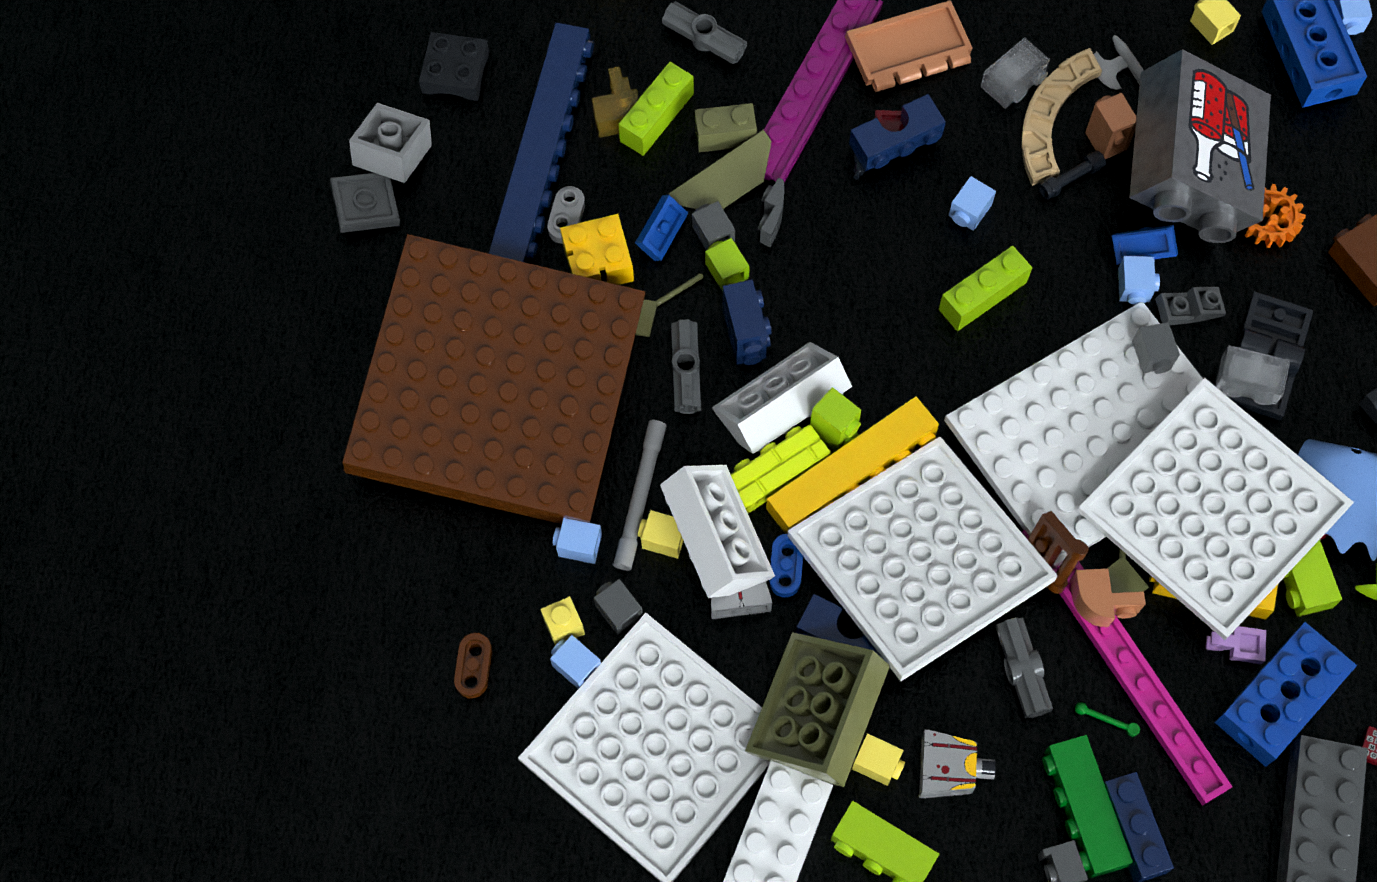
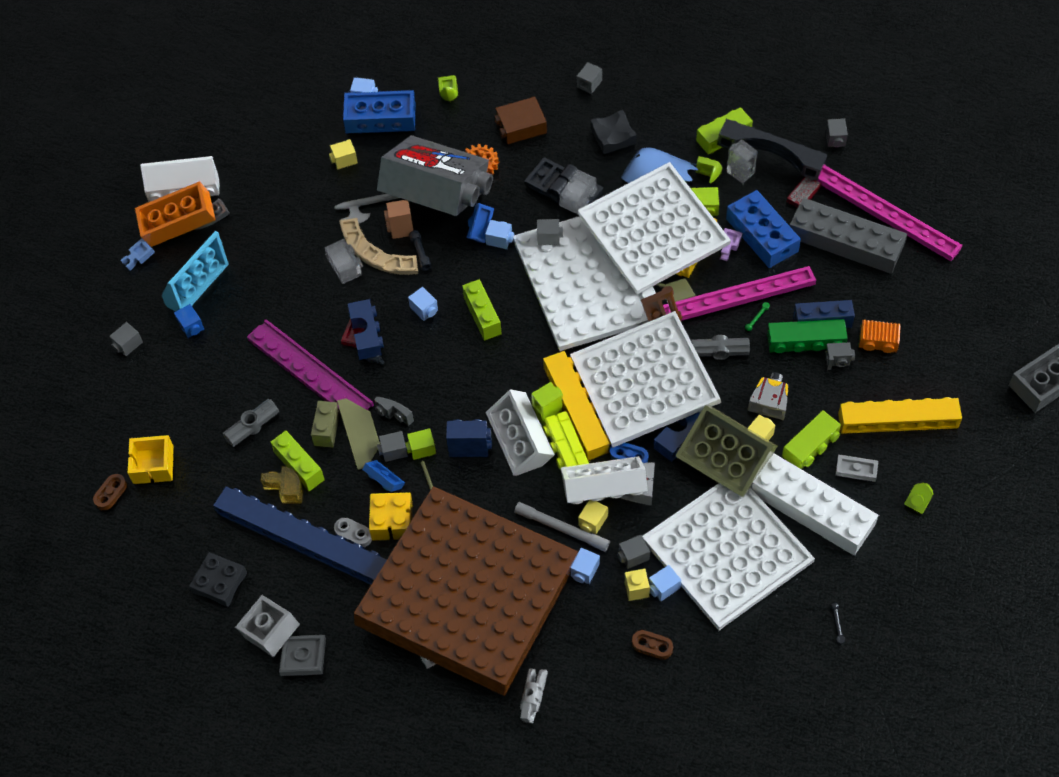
camera: 75 degrees left, 10 degrees down
dark grey piece [671,319,701,414] -> none
nougat hinge [845,0,973,92] -> none
nougat brick [1070,569,1146,627] -> none
dark grey slope [1155,287,1226,325] -> none
none -> light grey hinge [520,669,547,723]

